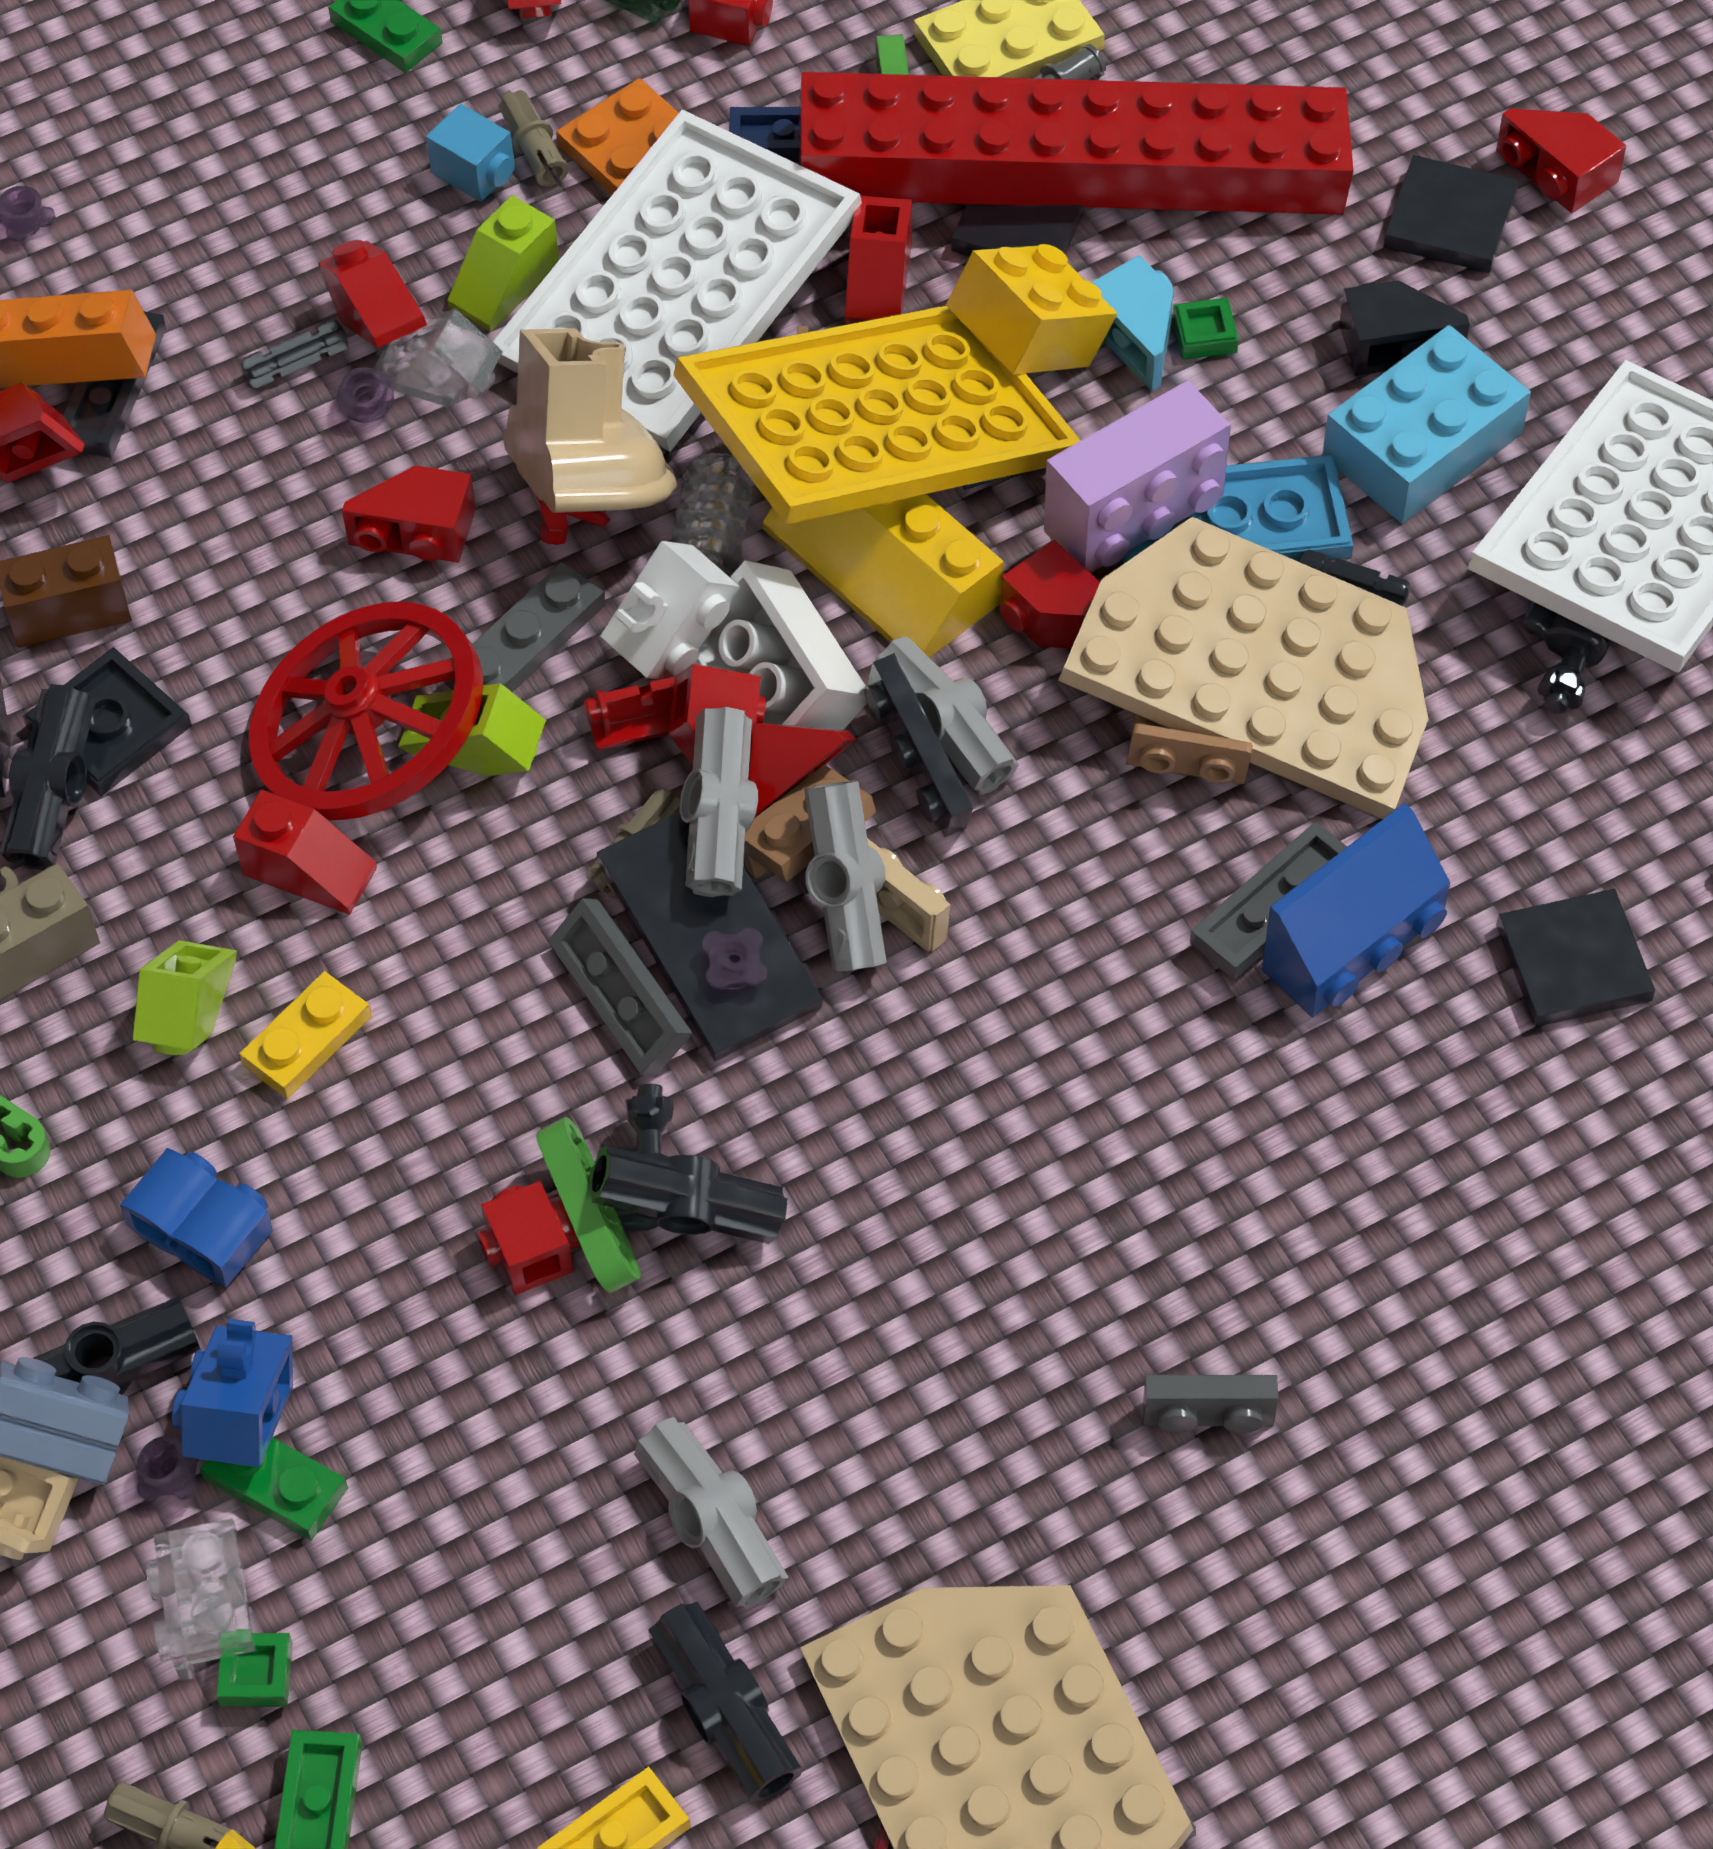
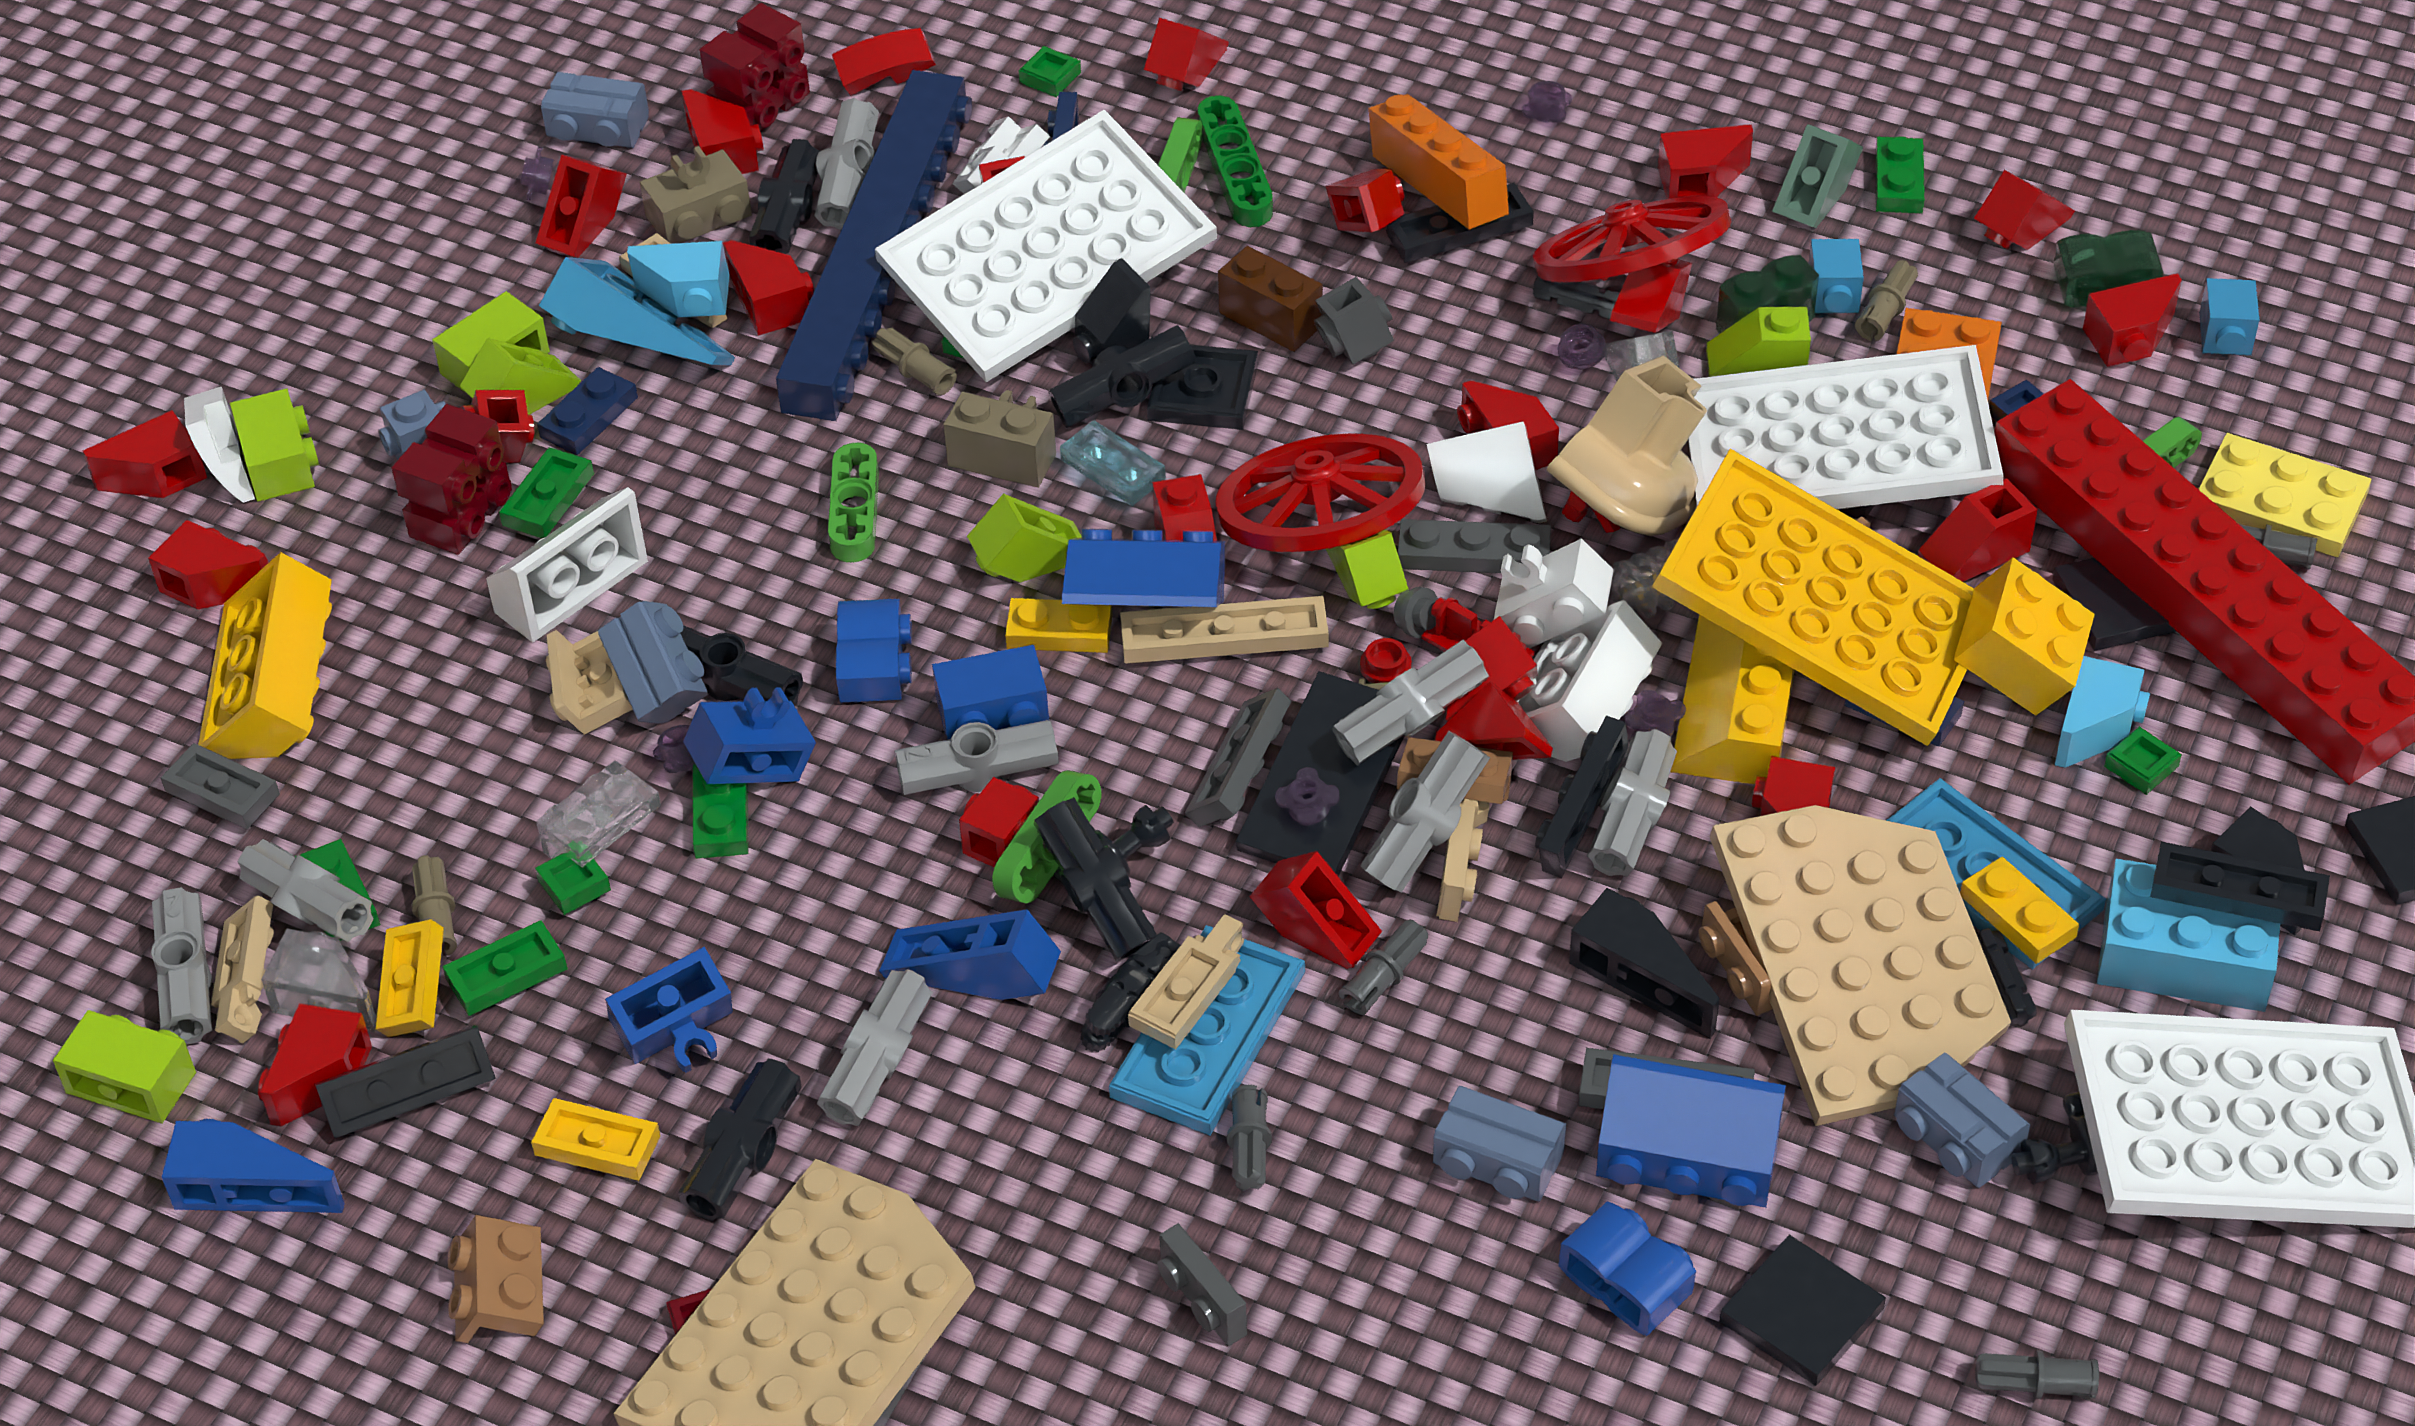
camera: 55 degrees right, 10 degrees down
lavender brick [1044,380,1231,573] -> none
none -> blue brick [605,947,733,1073]
none -> blue slope [879,909,1061,1000]
none -> light grey piece [894,720,1059,795]
none -> blue brick [932,645,1049,740]
none -> clear light blue plate [1060,420,1166,506]
none -> blue slope [1062,529,1225,607]
none -> black hinge [1080,932,1181,1053]
none -> dark azure tile [1109,925,1305,1136]
none -> tan plate [1120,596,1329,664]
none -> tan hinge [1128,914,1244,1050]
none -> dark grey axle [1227,1085,1272,1191]
none -> red slope [1249,851,1382,969]
none -> dark grey brick [1314,277,1394,364]
none -> dark grey axle [1339,919,1429,1015]
none -> red plate [1360,638,1412,683]
none -> dark grey plate [1394,587,1438,638]
none -> white slope [1427,421,1547,523]
none -> sand blue brick [1433,1086,1566,1202]
none -> red wheel [1533,196,1731,282]
none -> blue brick [1558,1201,1696,1336]
none -> black slope [1569,888,1720,1039]
none -> clear purple plate [1625,690,1686,737]
none -> red slope [1658,124,1753,199]
none -> clear green brick [1716,255,1819,334]
none -> sand green slope [1772,124,1863,228]
none -> sand blue brick [1894,1052,2030,1188]
none -> yellow plate [1960,856,2079,964]
none -> black plate [2150,841,2330,932]

